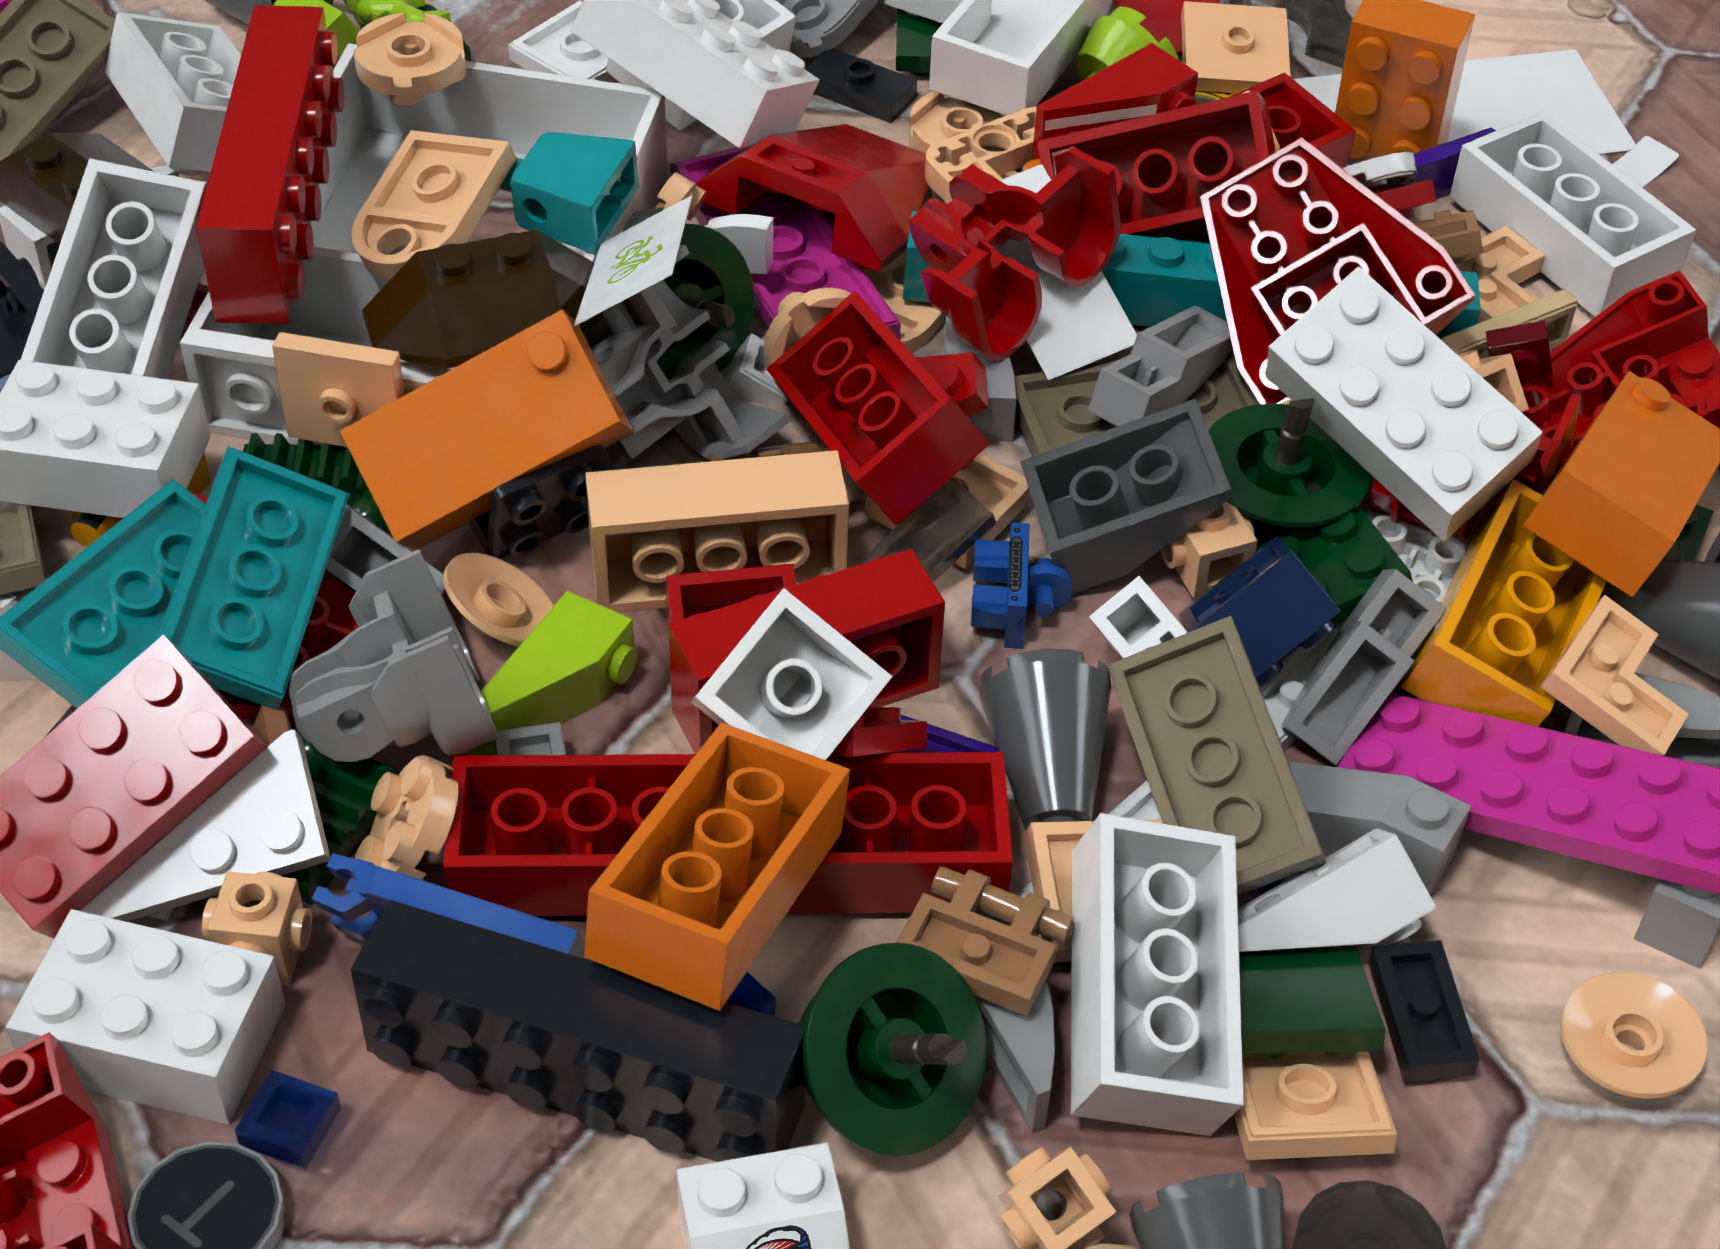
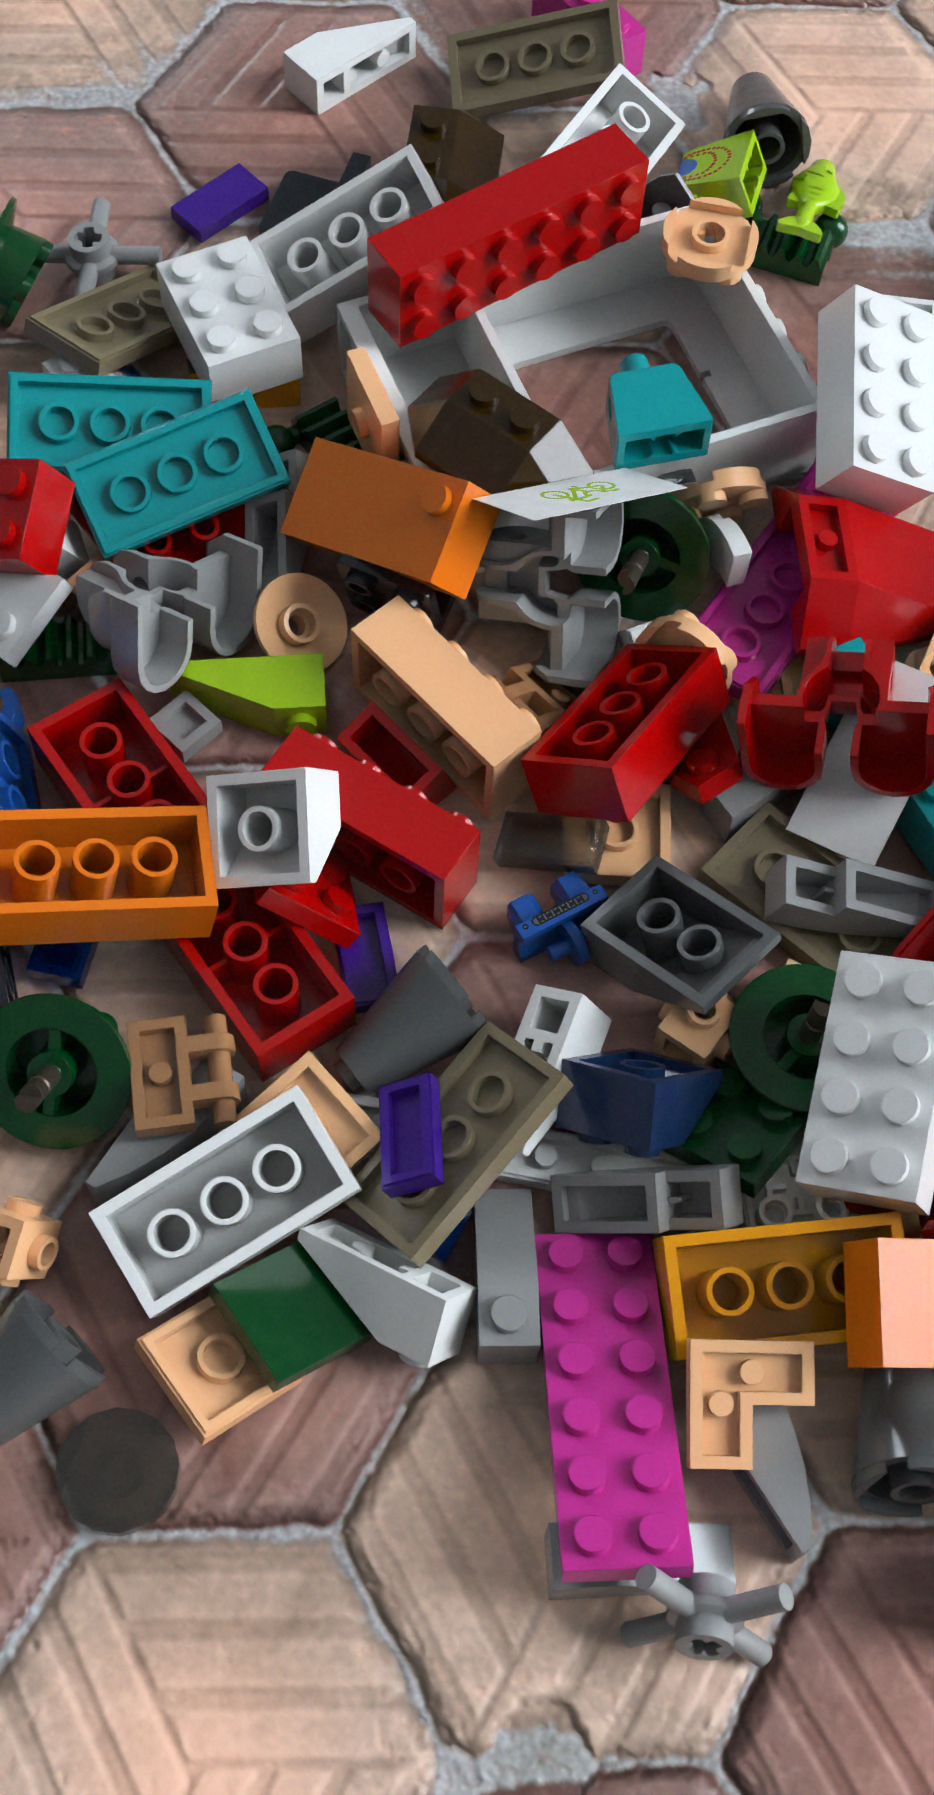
camera: 55 degrees right, 15 degrees up
light nougat tile [351,130,517,280] -> none
light nougat plate [355,755,458,880] -> none
black plate [1368,940,1480,1082] -> none
light nougat dish [1560,972,1708,1099] -> none
none -> dark purple tile [379,1072,444,1198]

